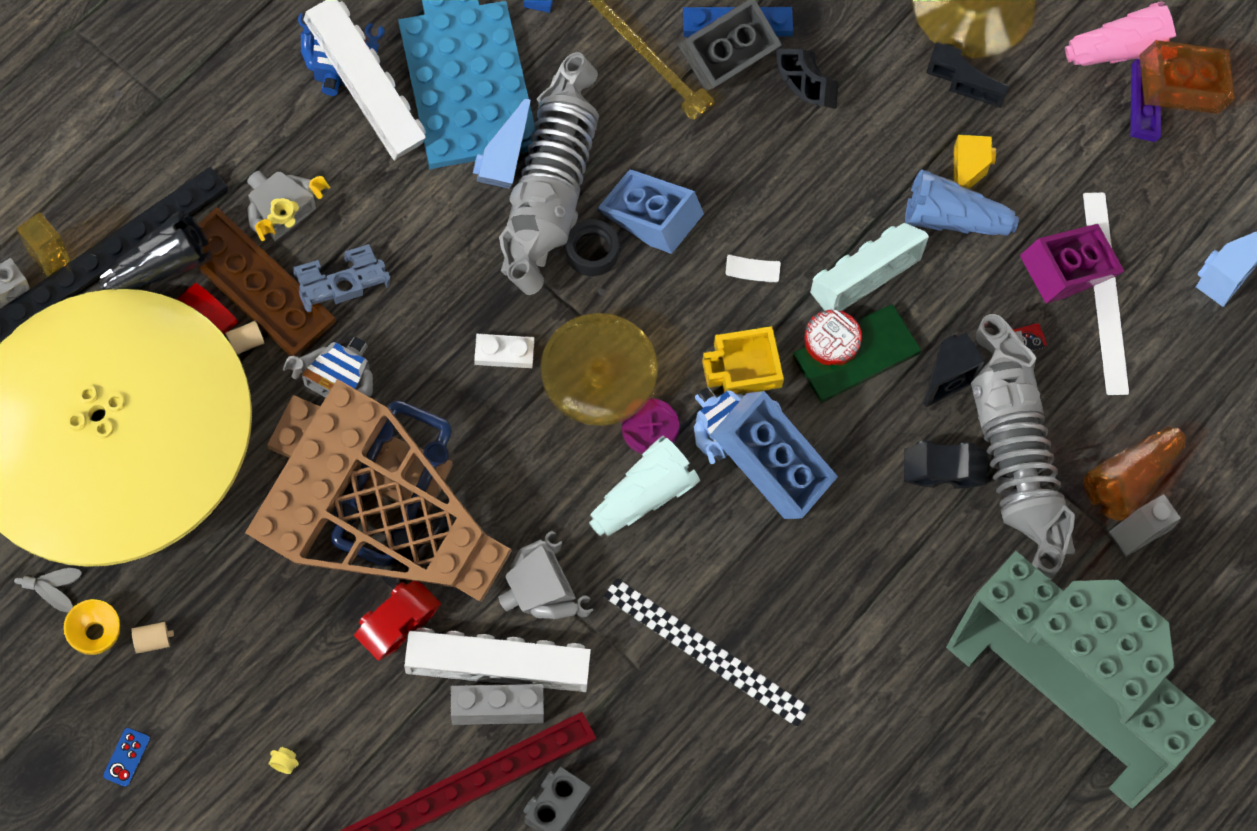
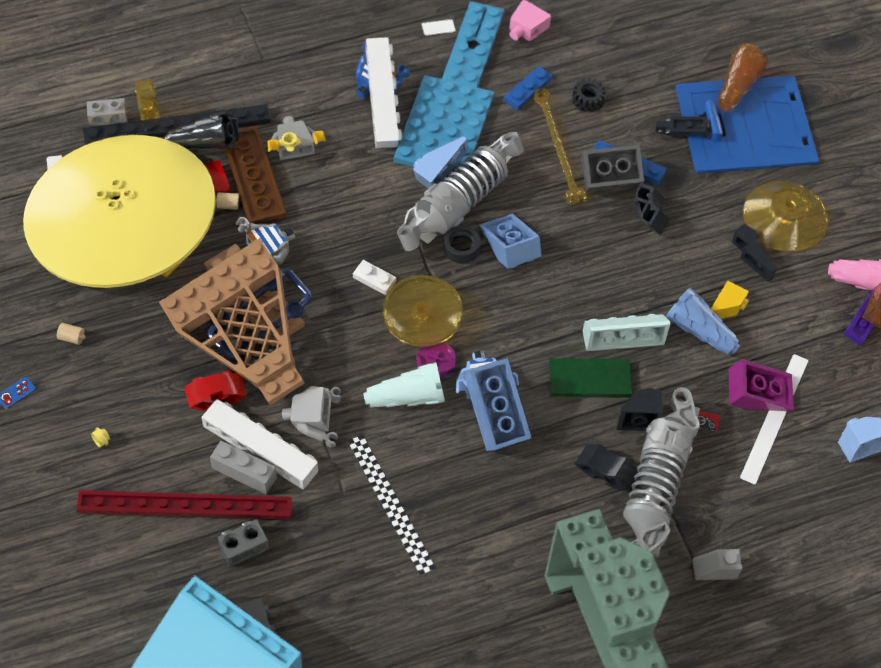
camera: 30 degrees right, 10 degrees down
light grey piece [14,568,82,613] -> none
yellow piece [64,599,120,655] -> none
sand blue piece [293,244,390,312] -> none
yellow piece [702,326,784,394] -> none
white sticker [726,255,781,282] -> none
tile [804,309,862,366] -> none
clear orange cone [1084,427,1186,521] -> none

